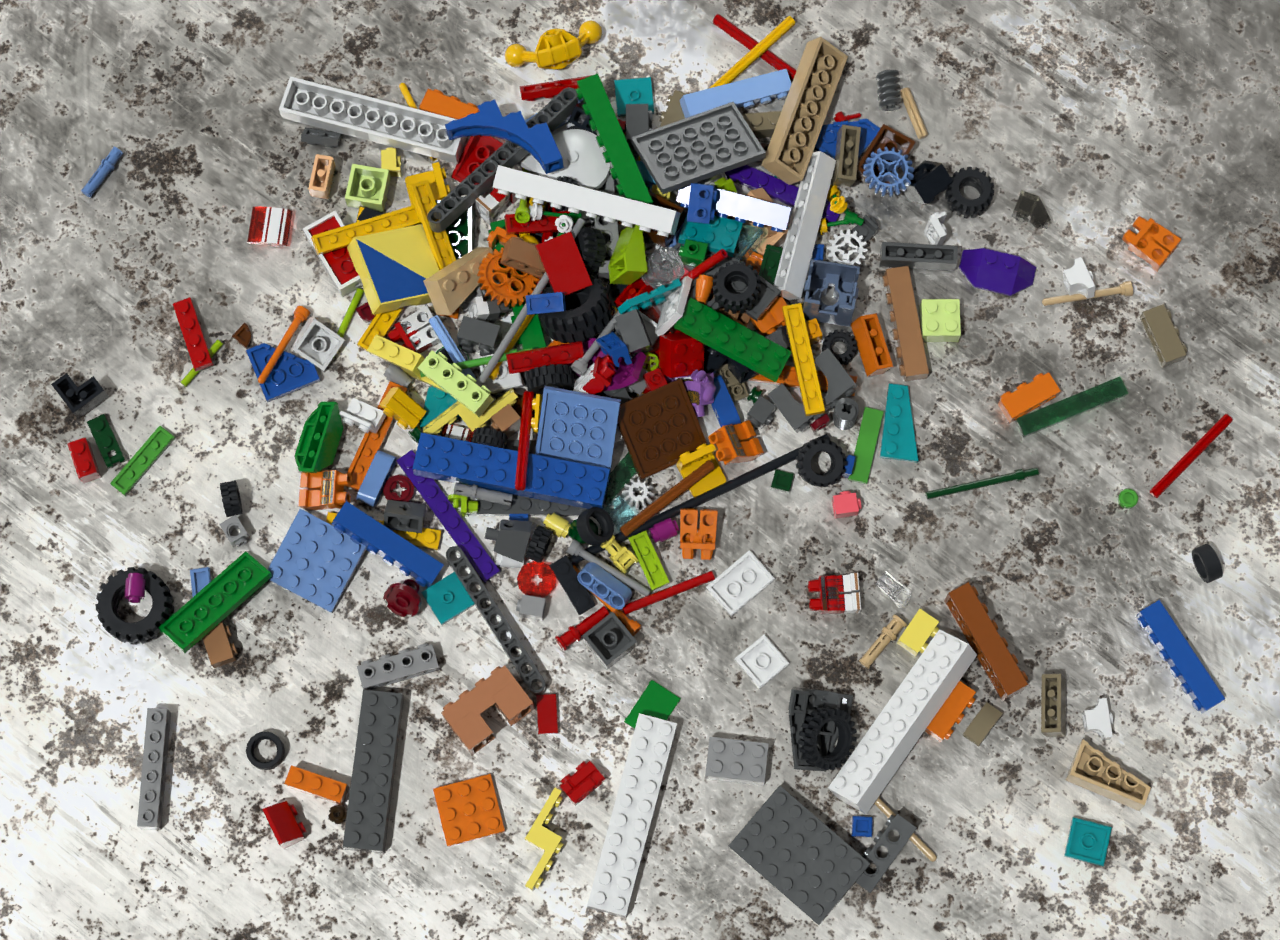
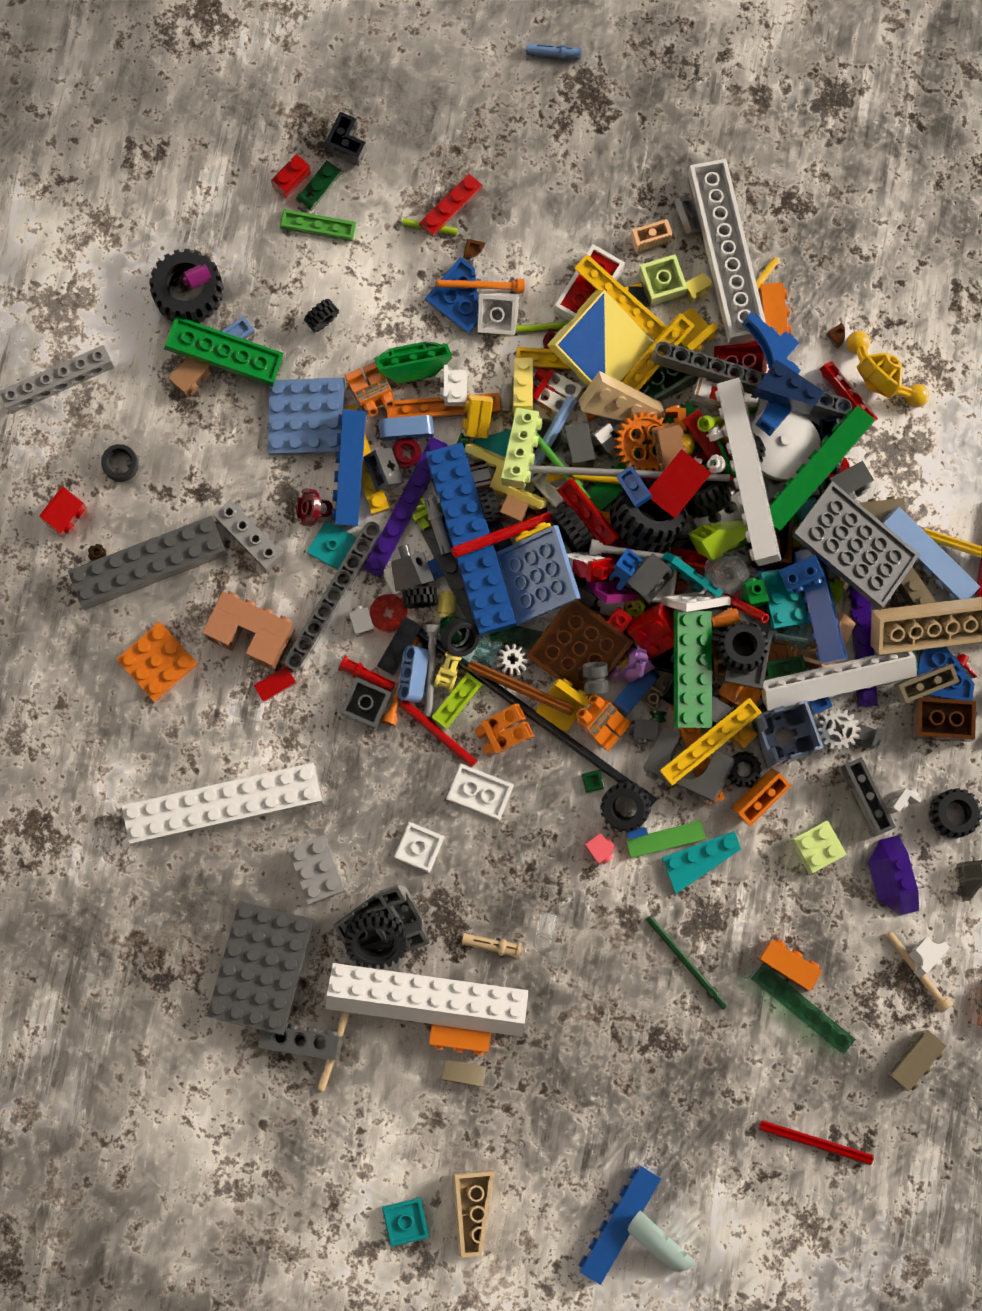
camera: 55 degrees right, 5 degrees up
light grey brick [219,515,250,548] -> none
clear red slope [247,207,293,247] -> none
orange brick [284,765,349,805] -> none
light yellow bracket [525,787,564,891] -> none
red brick [560,761,605,806] -> none
teal plate [614,77,654,117] -> none
green piece [624,680,681,729] -> none
magenta brick [649,518,679,543] -> none
hips [808,573,861,614] -> none
dark red tile [810,414,830,432] -> none
yellow plant [818,185,864,235] -> none
dark grey piece [833,397,859,430] -> none
blue tile [852,816,873,838] -> none
medium blue gear [863,146,914,197] -> none
medium nougat brick [882,266,929,382] -> none
light yellow brick [897,609,939,656] -> none
black brick [903,160,953,204] -> none
dark orange brick [944,582,1028,702] -> none
dark tan brick [1041,674,1066,737] -> none
white brick [1082,698,1113,740] -> none
bright green tile [1118,489,1138,509] -> none
black tyre [1192,544,1223,583] -> none
none -> dark grey wheel [582,662,609,694]
none -> light aqua brick [628,1210,696,1272]
none -> dark blue wedge [751,360,825,415]
none -> reddish brown tile [826,322,845,349]

